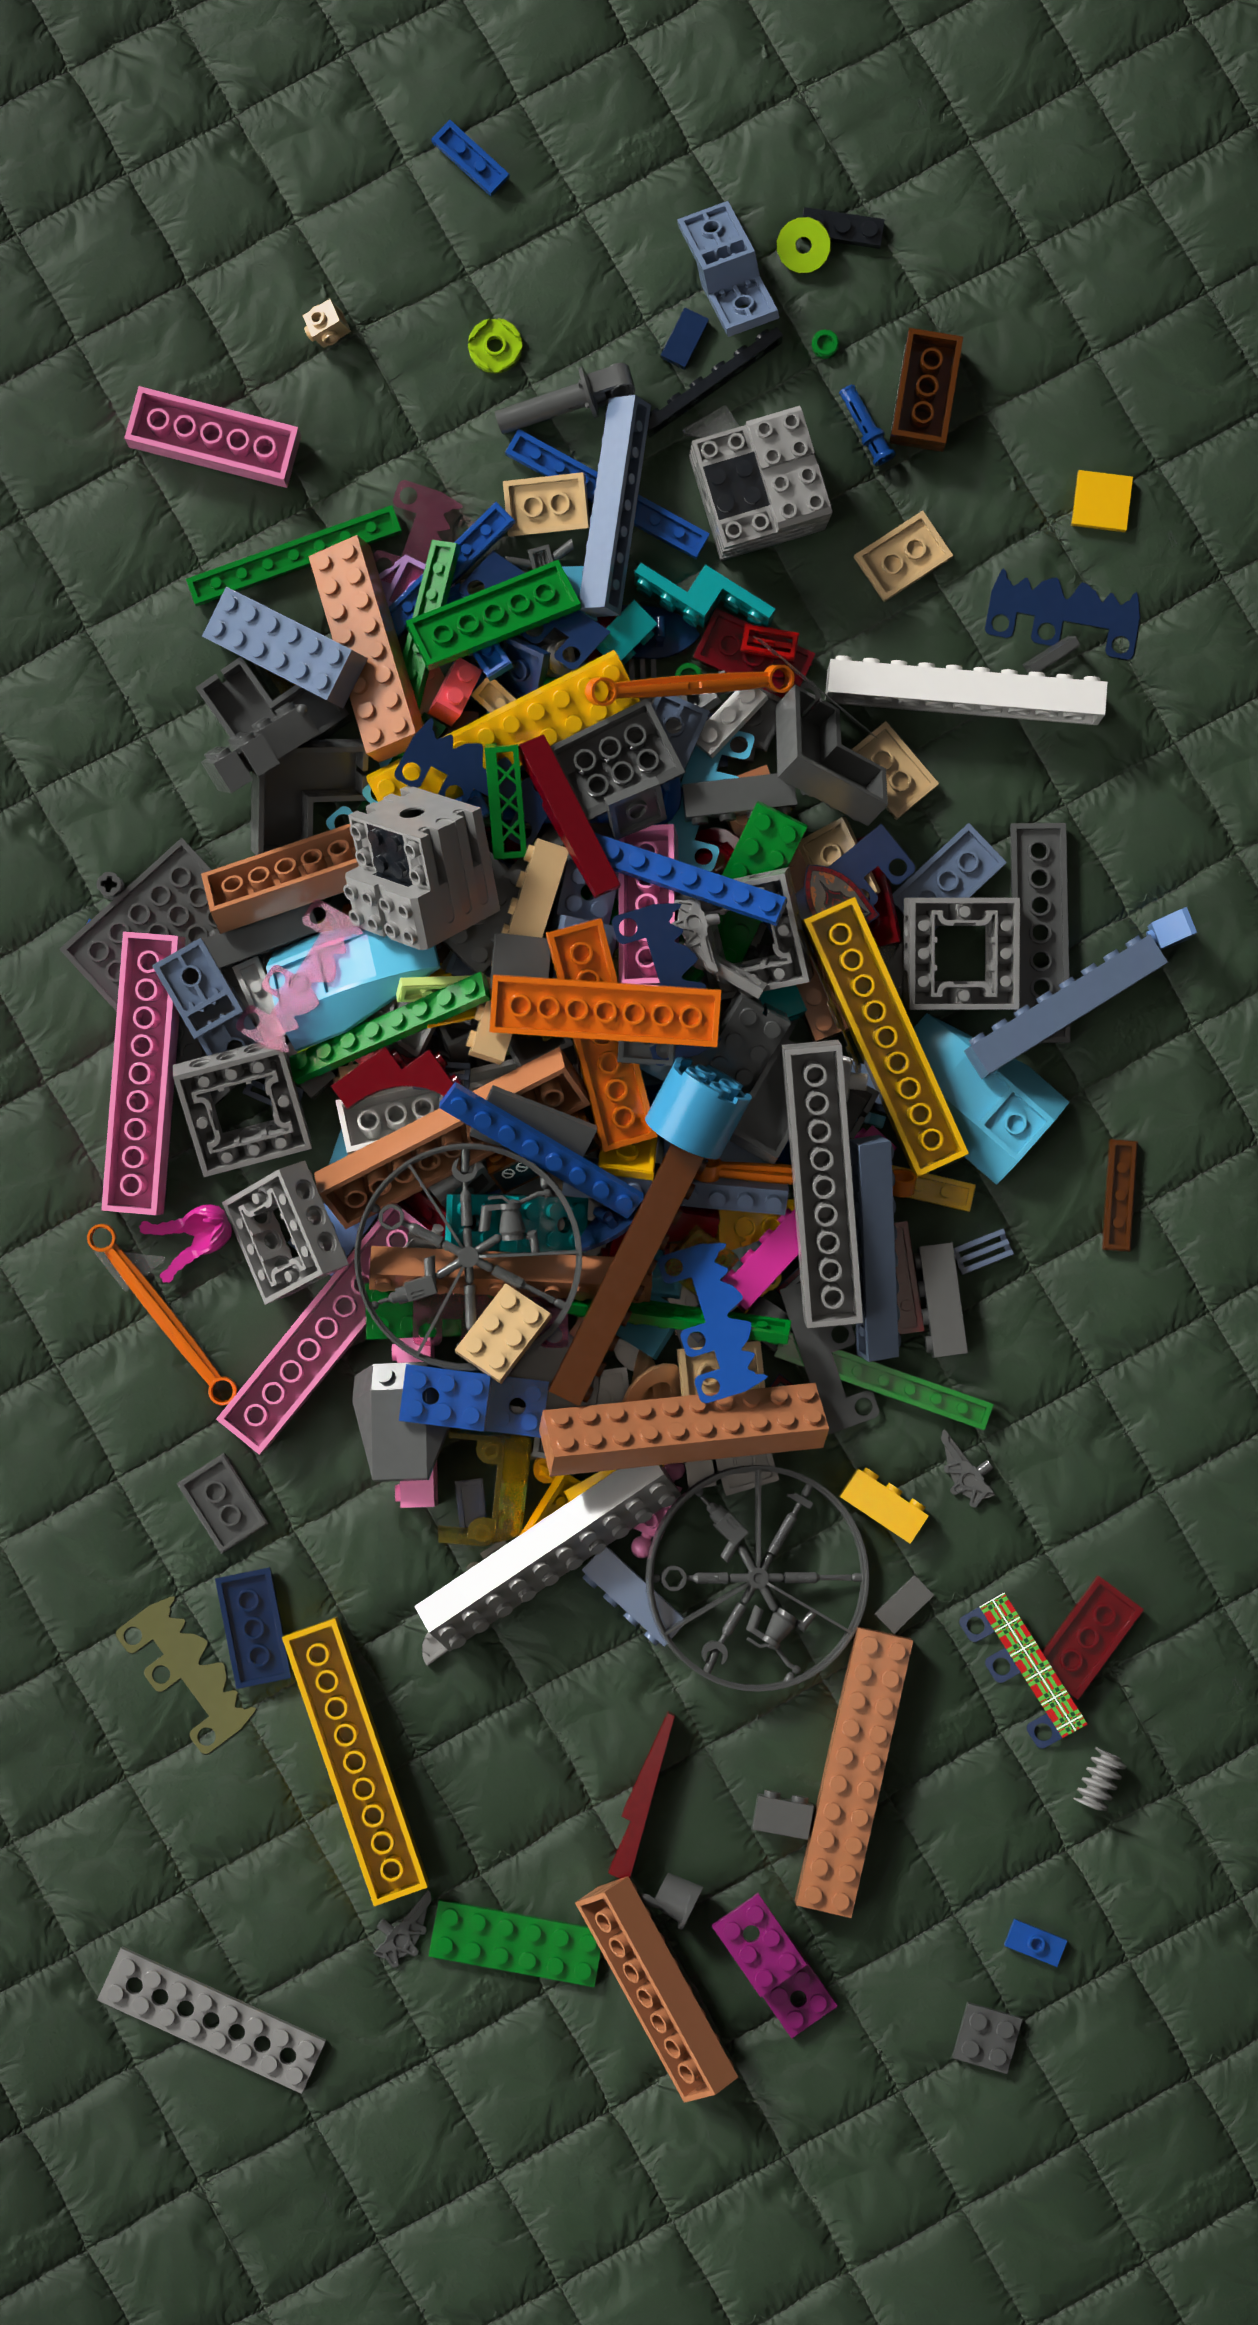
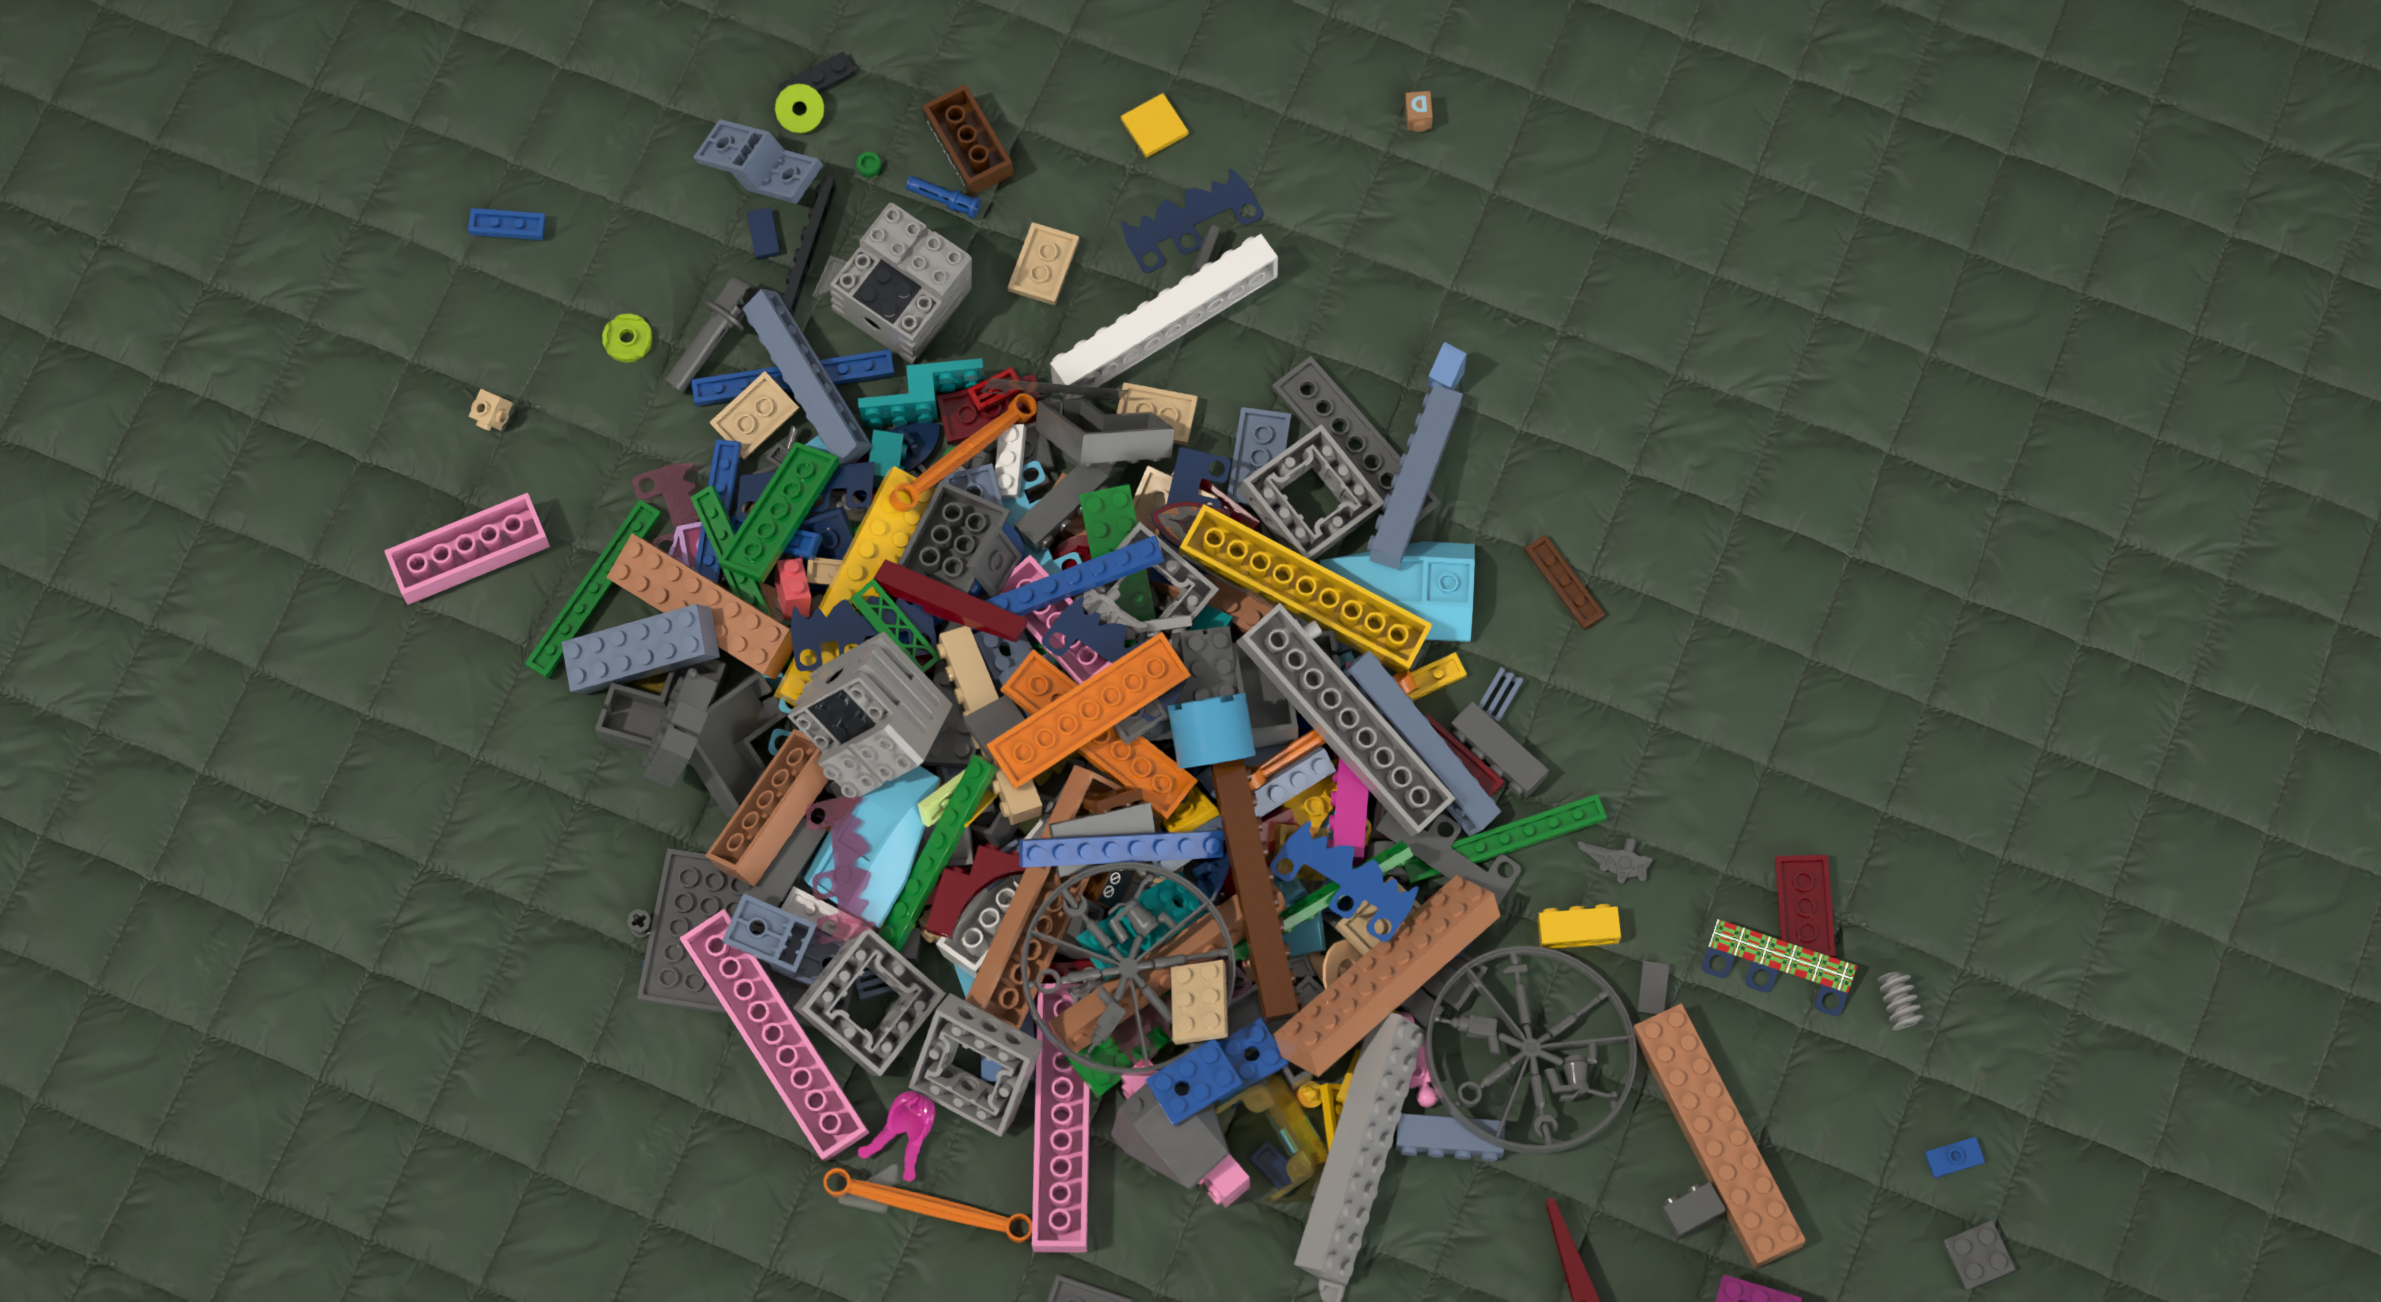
camera: 35 degrees left, 15 degrees down
none -> reddish brown plate [1083,786,1143,814]

